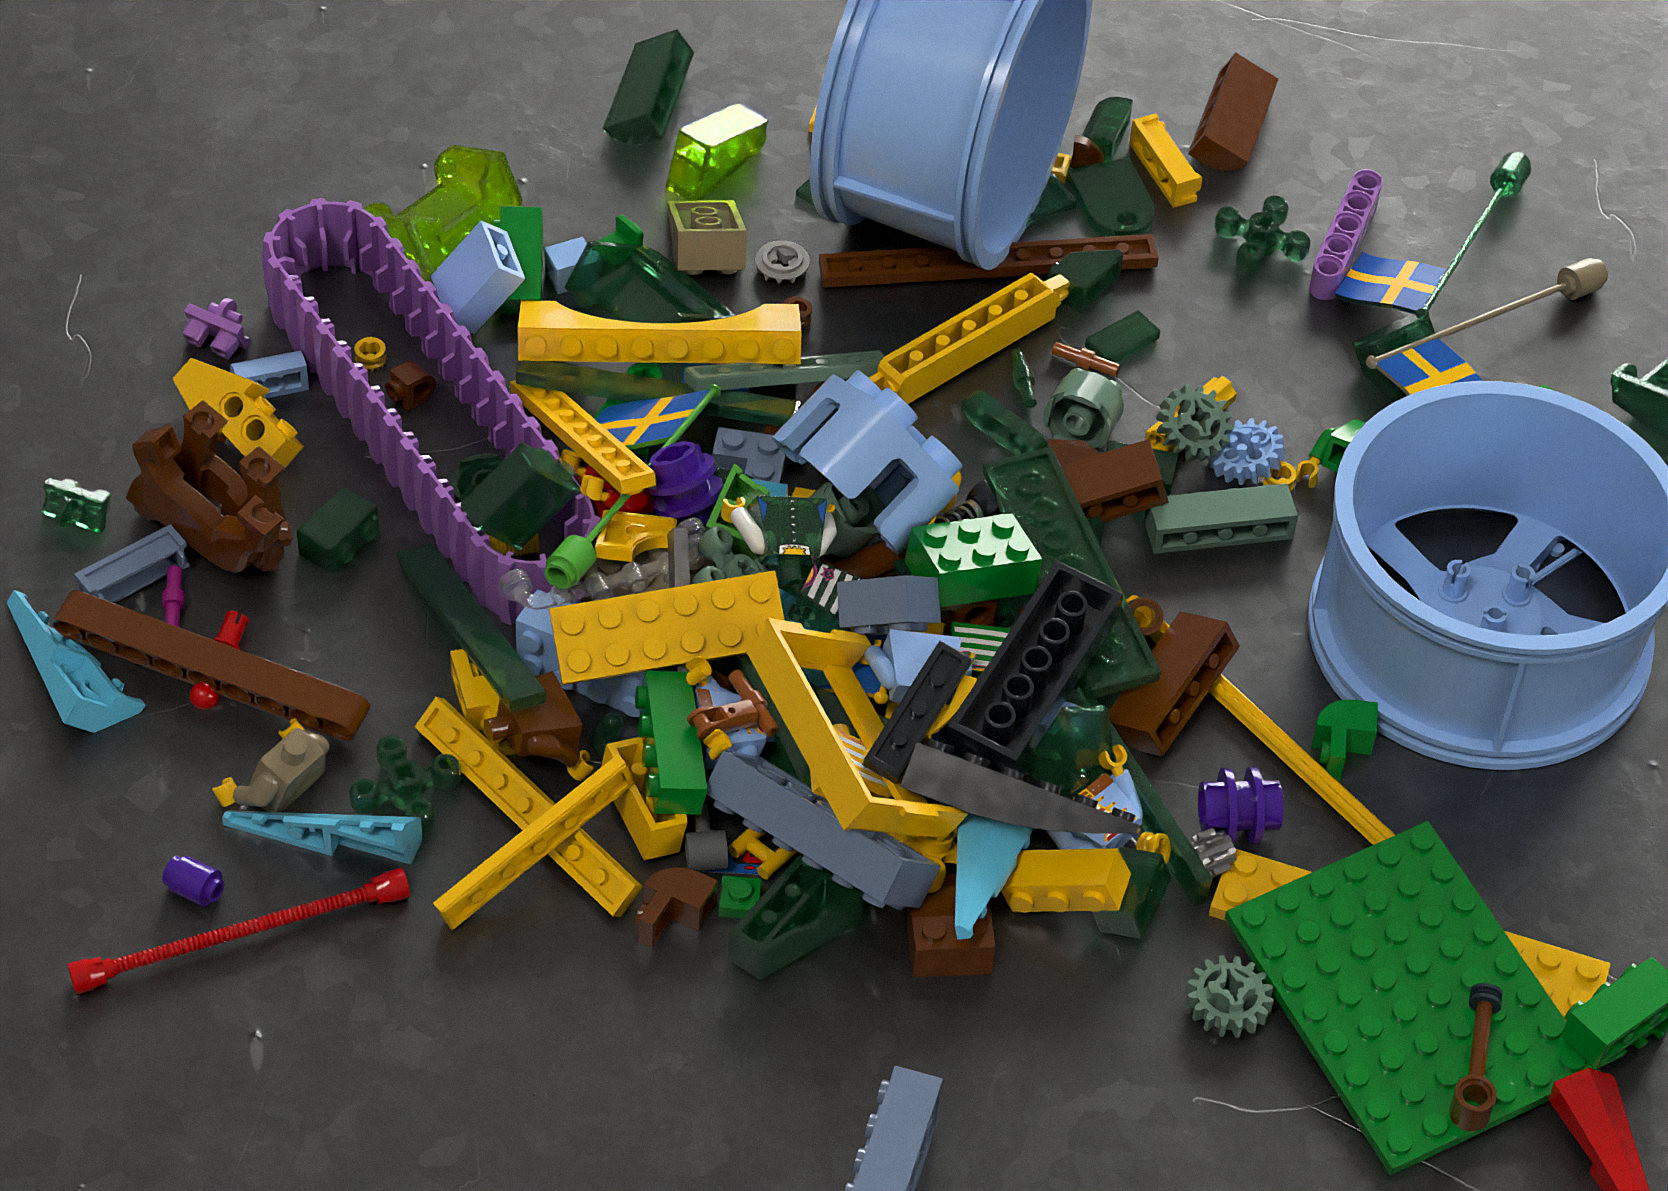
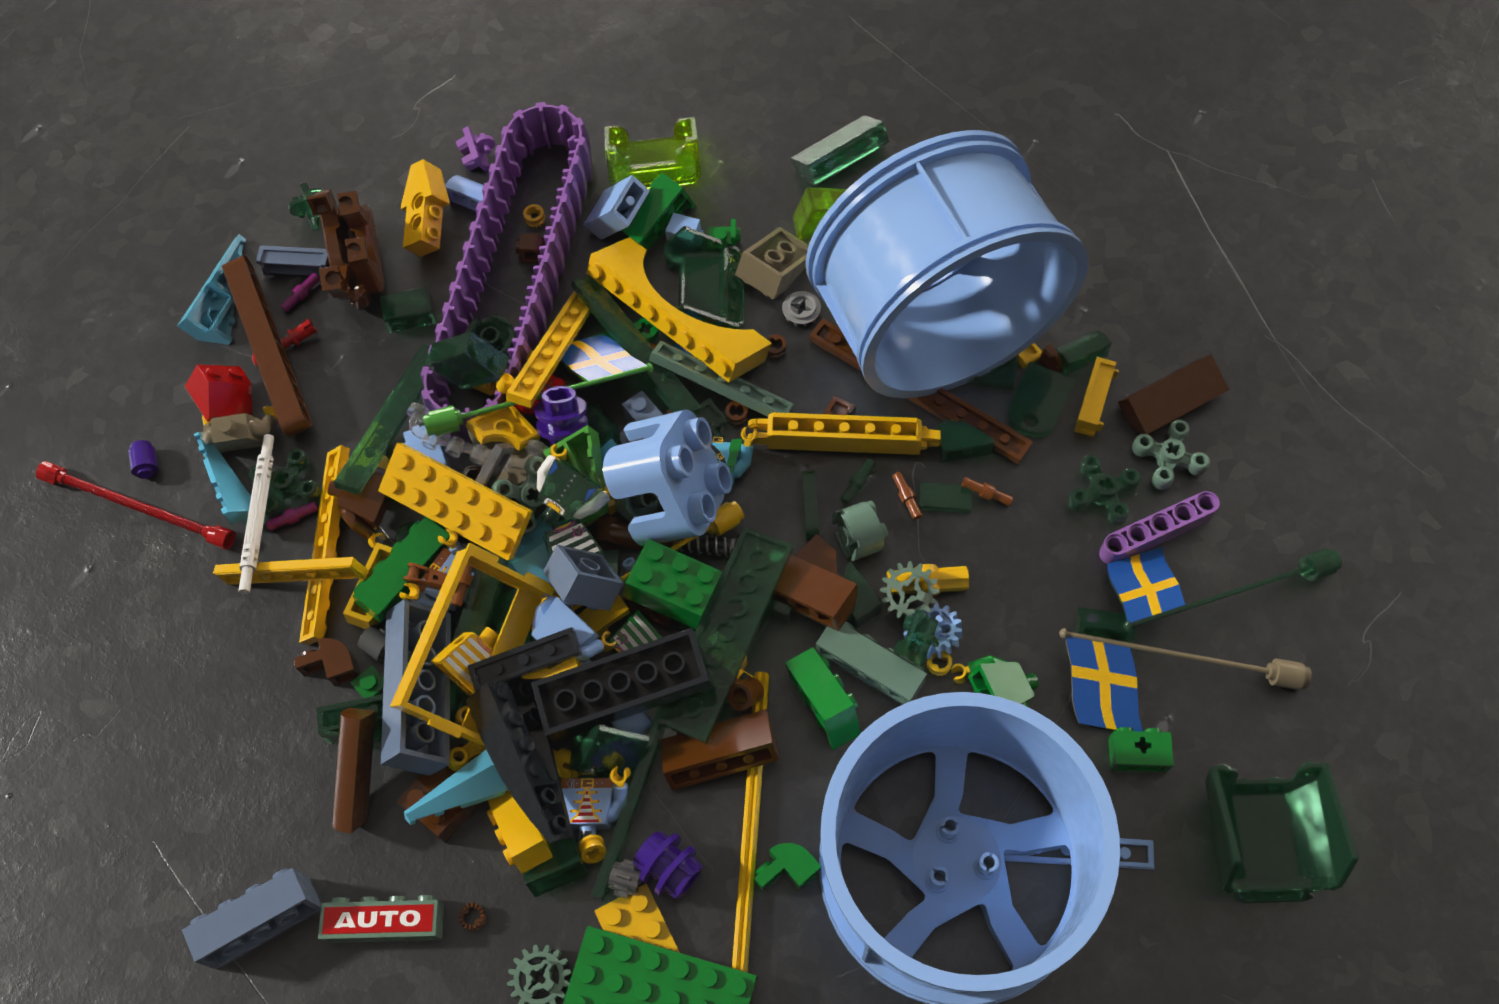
camera: 50 degrees right, 15 degrees up
none -> red slope [185,364,252,421]
none -> white axle [238,434,274,595]
none -> magenta bar [266,501,319,531]
none -> brick [318,895,444,943]
none -> reddish brown brick [332,708,376,834]
none -> reddish brown bush [458,903,487,931]
none -> green wedge [785,647,861,750]
none -> reddish brown tile [823,396,856,415]
none -> clear green hips [894,610,940,667]
none -> dark orange bar [961,477,1013,506]
none -> sand green gear [1132,420,1210,490]

